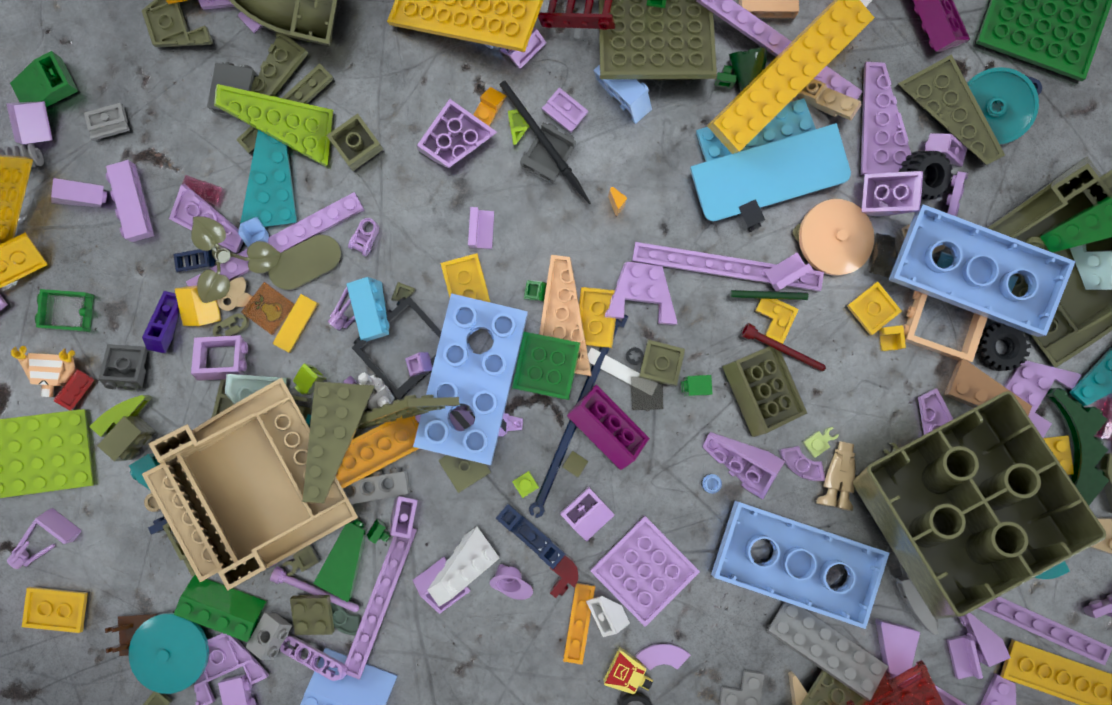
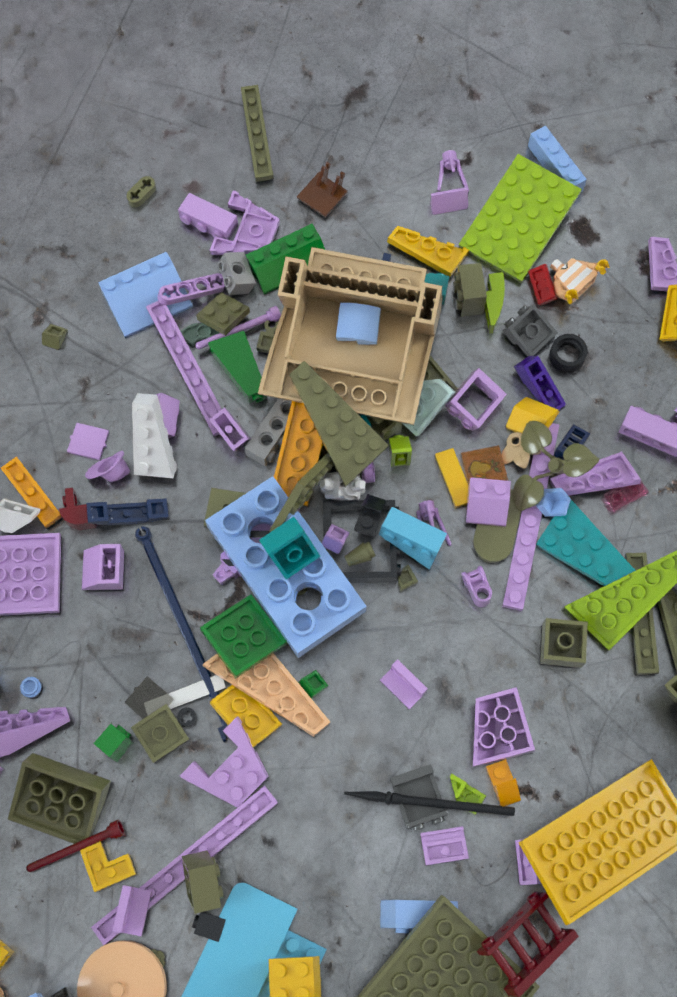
camera: 135 degrees right, 15 degrees down
yellow plate [22,587,88,633] -> none
window [35,289,94,332] -> none
teal dish [129,613,209,694] -> none
olive beam [213,313,249,337] -> none
green tile [367,519,390,544] -> none
yellow plate [440,253,491,303] -> none
lime brick [512,470,539,498] -> none
olive slope [562,451,588,477] -> none
magenta slope [567,384,650,470] -> none
light orange slope [608,187,627,216] -> none
dark green bar [730,290,809,300] -> none
yellow plate [847,282,902,336] -> none
none -> lavender piece [67,423,109,460]
none -> olive brick [181,850,223,914]
none -> teal brick [259,517,321,580]
none -> light blue slope [336,303,381,345]
none -> olive cone [344,542,376,567]
none -> black slope [354,494,387,537]
none -> yellow wing [387,226,469,278]
none -> lavender slope [466,478,511,527]
none -> black tyre [550,334,588,372]

